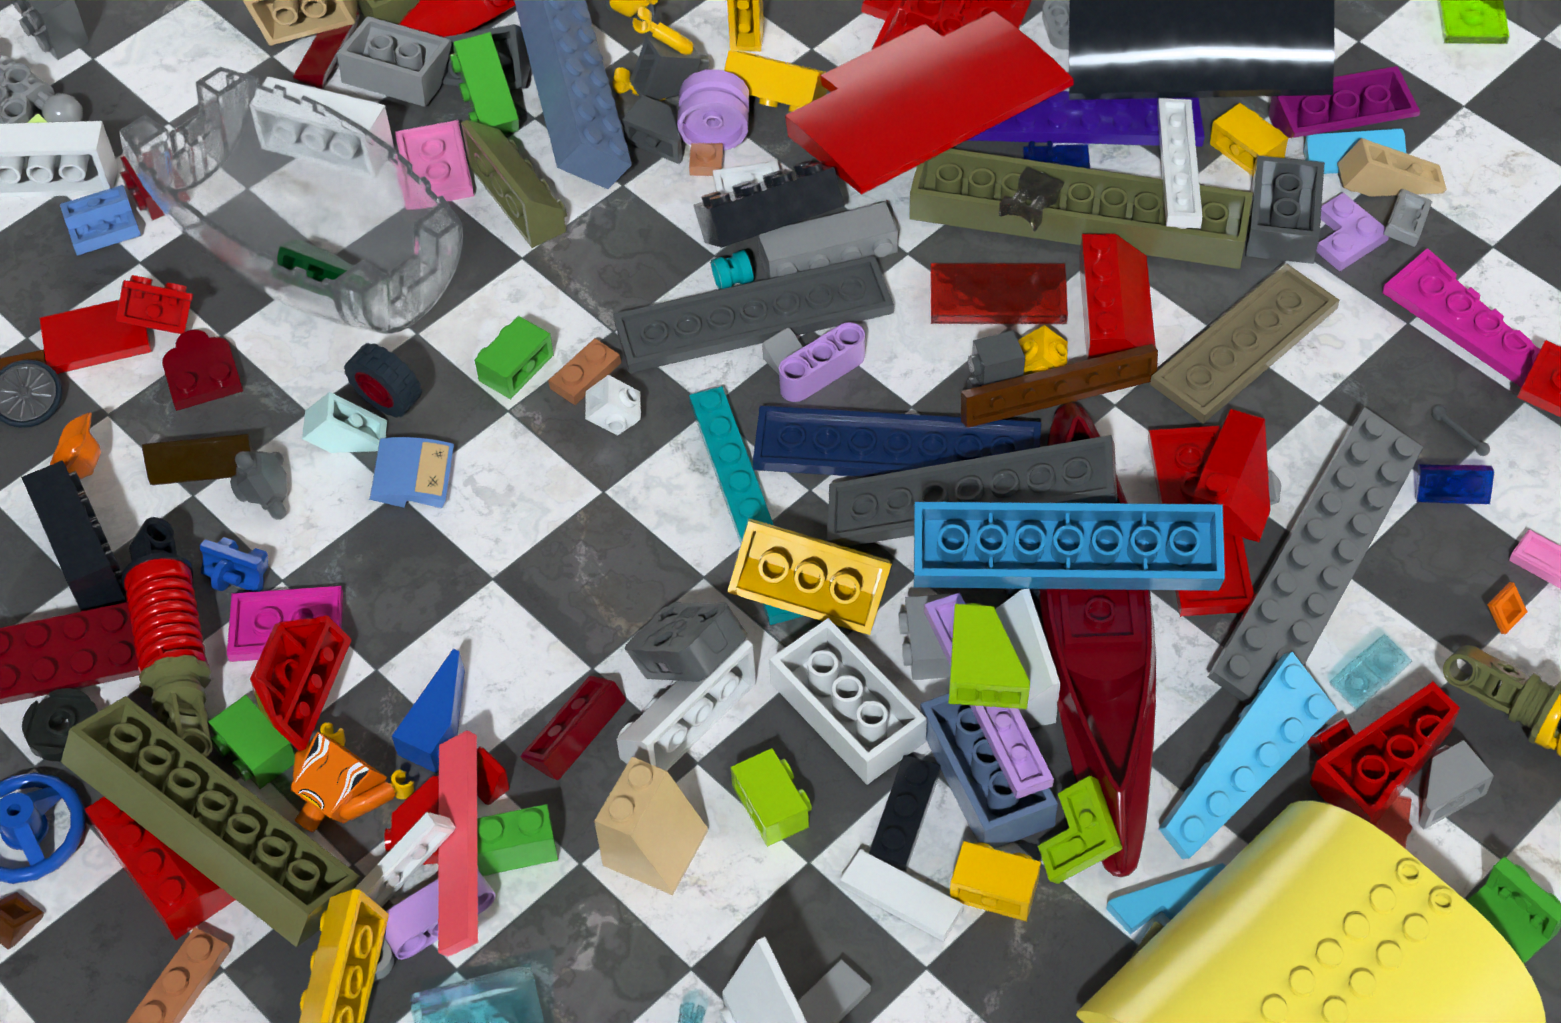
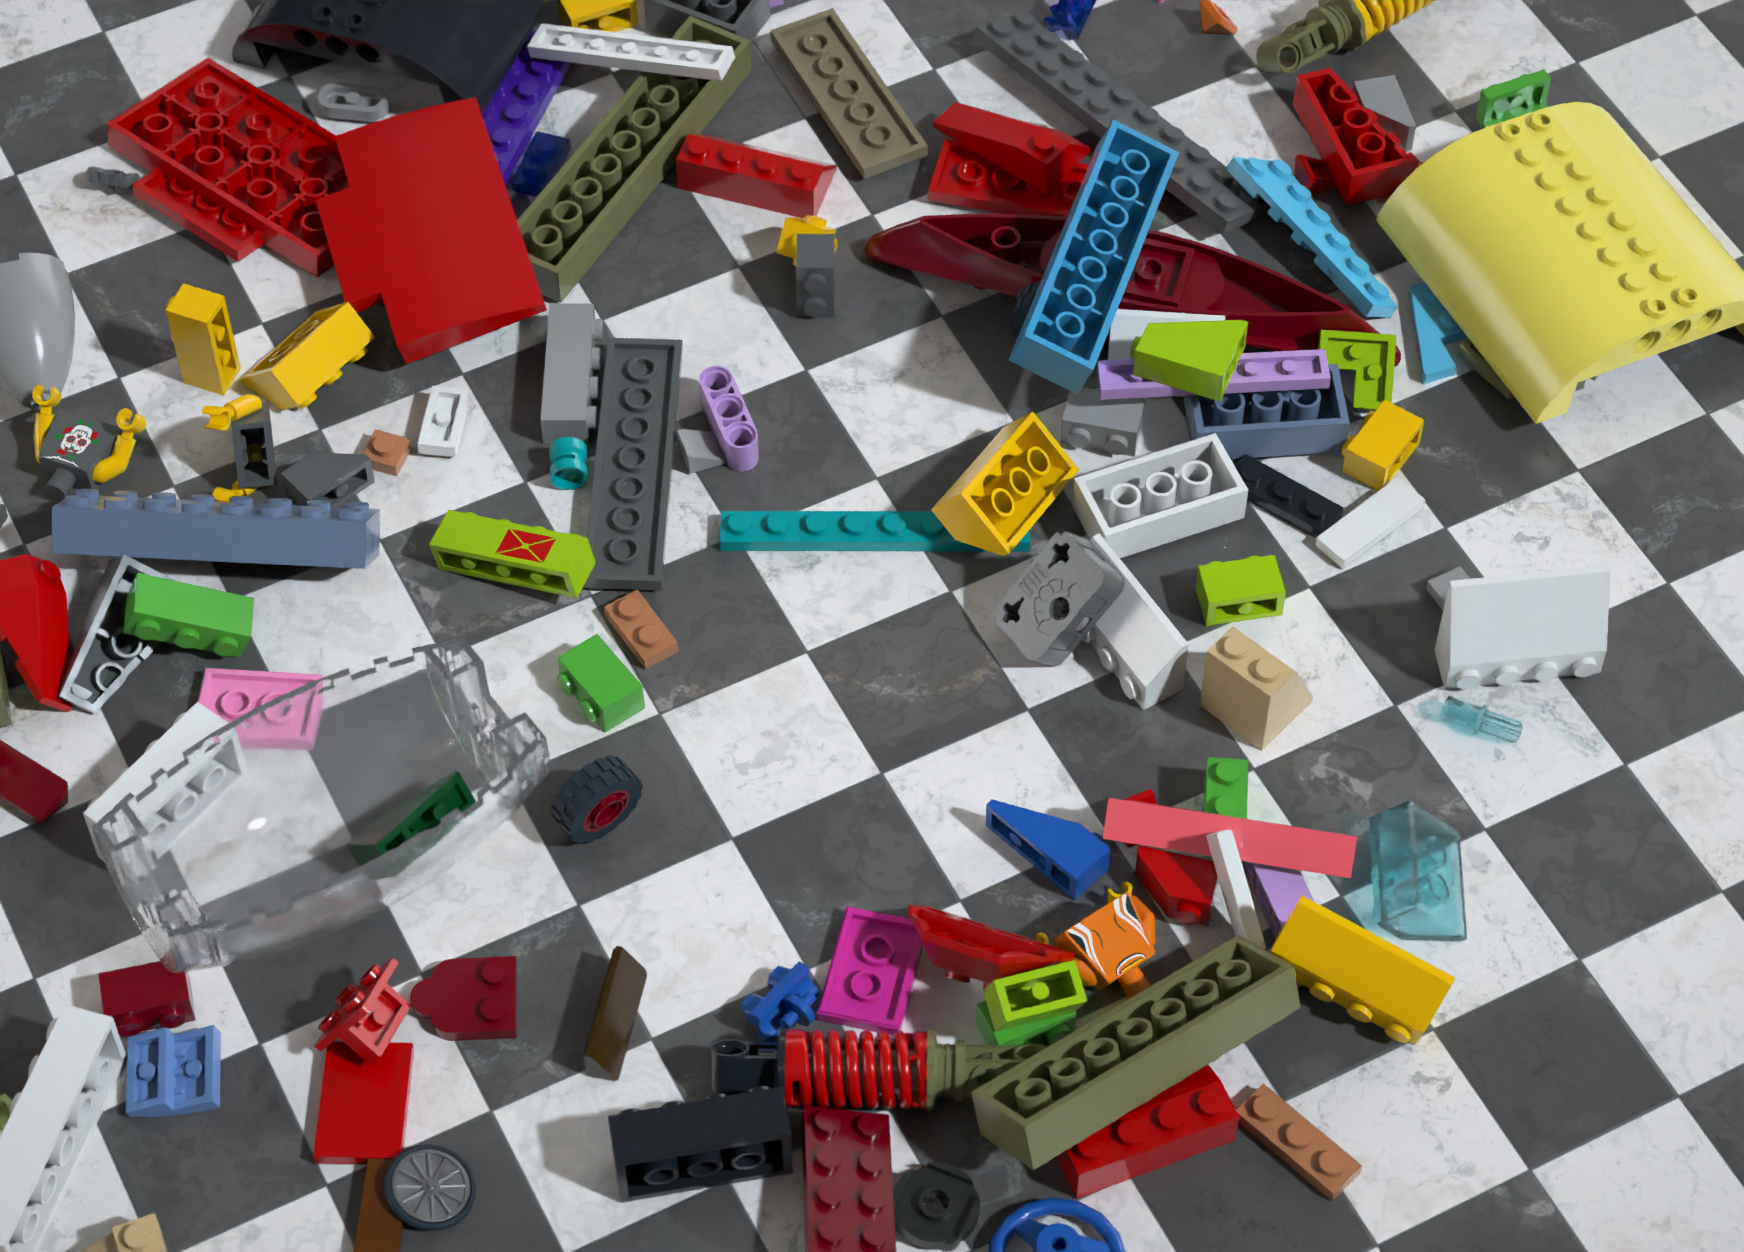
camera: 75 degrees left, 0 degrees up
orange piece [50,412,101,479] -> none
dark grey rock [230,451,287,520] -> none
light aqua slope [302,392,387,453] -> none
light grey slope [337,16,452,107] -> none
medium blue slope [369,437,454,508] -> none
olive slope [461,120,567,248] -> none
dark red slope [520,676,626,780] -> none
white brick [585,375,641,435] -> none
lavender wheel [677,70,749,151] -> none
black brick [693,160,845,248] -> none
dark blue plate [753,406,1041,477] -> none
dark grey plate [827,435,1117,547] -> none
clear red plate [930,263,1068,324] -> none
reddish brown plate [961,344,1158,428] -> none
clear smoke piece [999,167,1064,231] -> none
clear light blue slope [1329,634,1412,711] -> none
none -> lime brick [429,510,596,598]
none -> lime brick [983,960,1087,1032]

